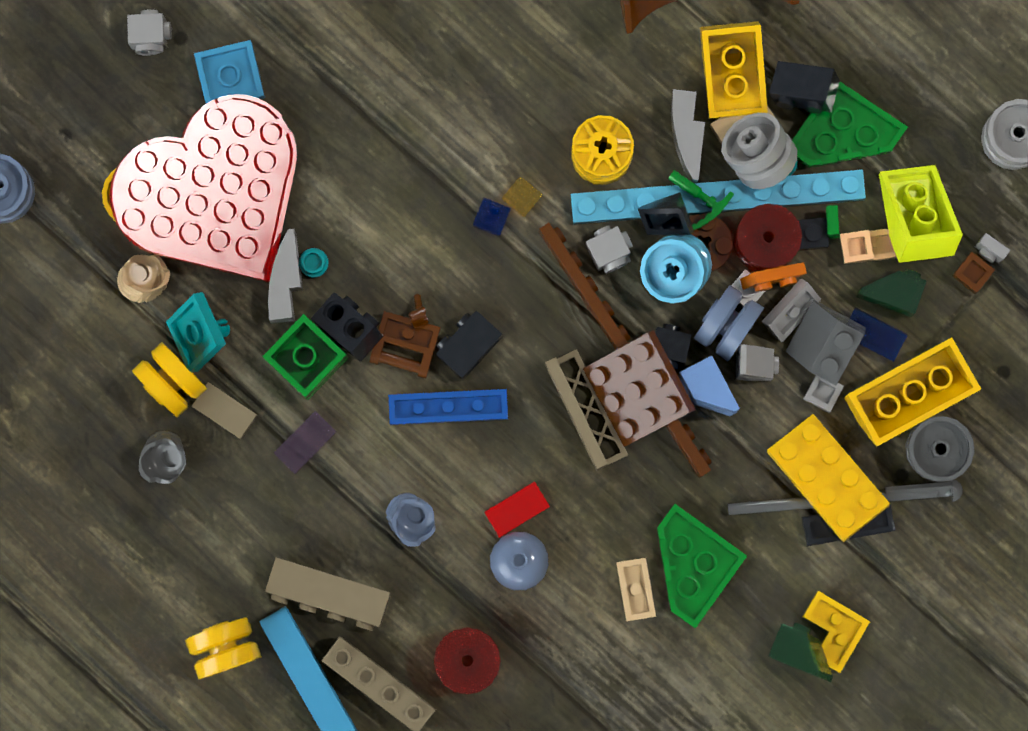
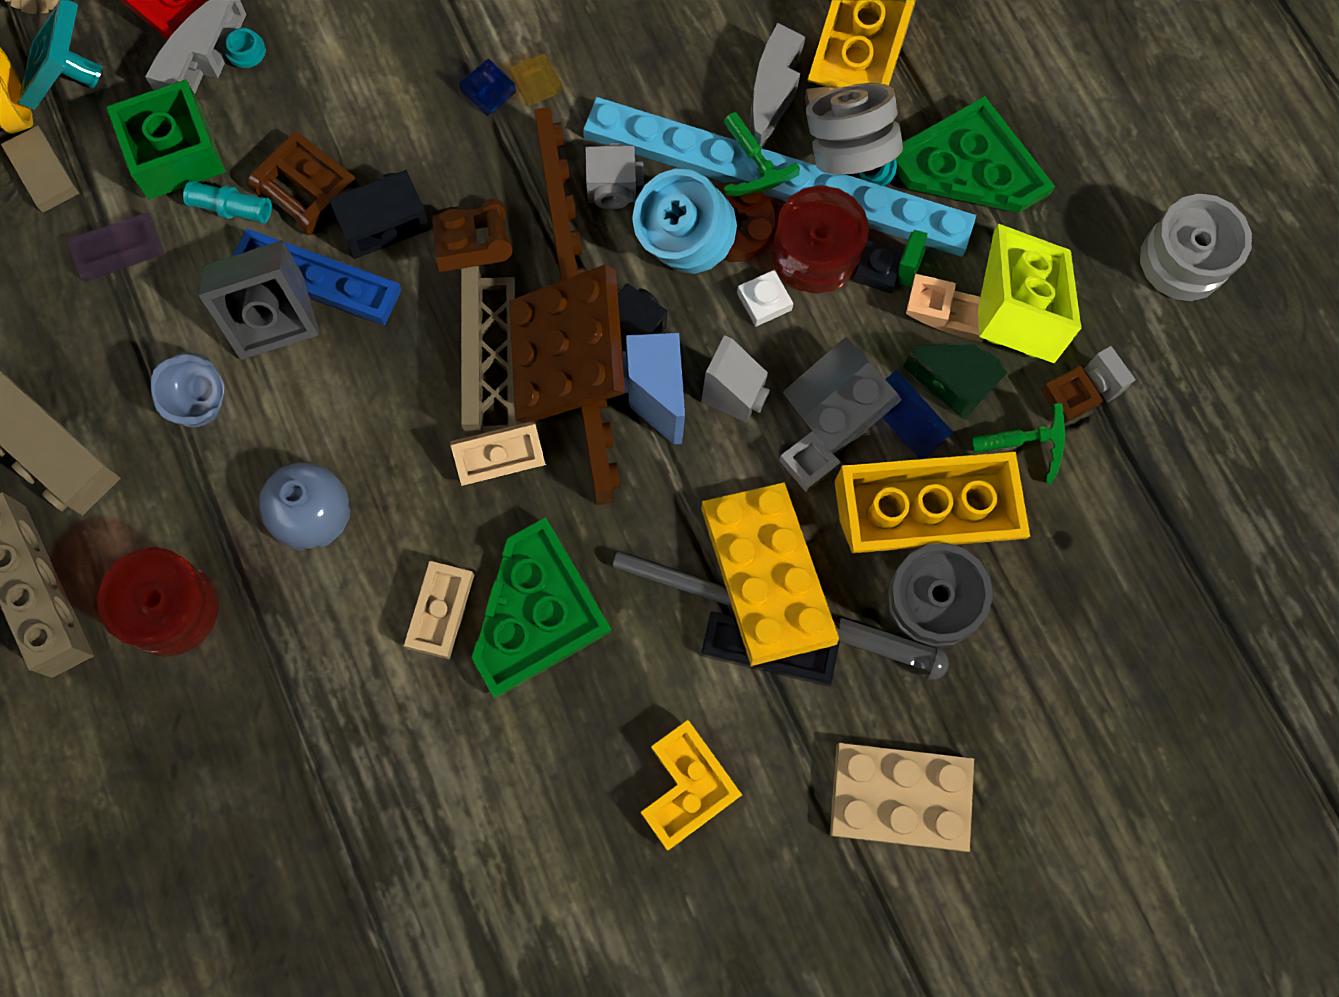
camera: 15 degrees right, 10 degrees down
black brick [311,292,384,362] -> none
reddish brown hand [408,294,429,329] -> none
red tile [484,481,550,538] -> none
yellow wheel [571,115,634,185] -> none
black slope [638,192,694,235] -> none
sand blue wheel [693,285,764,362] -> none
orange plate [740,262,807,293] -> none
light grey plate [761,279,821,342] -> none
clear green slope [768,622,833,682] -> none
black brick [769,61,840,114] -> none
none -> teal pin [183,180,272,224]
none -> dark grey slope [198,240,319,360]
none -> reddish brown plate [432,198,512,272]
none -> tan plate [450,421,546,486]
none -> tan plate [830,743,974,852]
none -> green piece [971,403,1065,484]

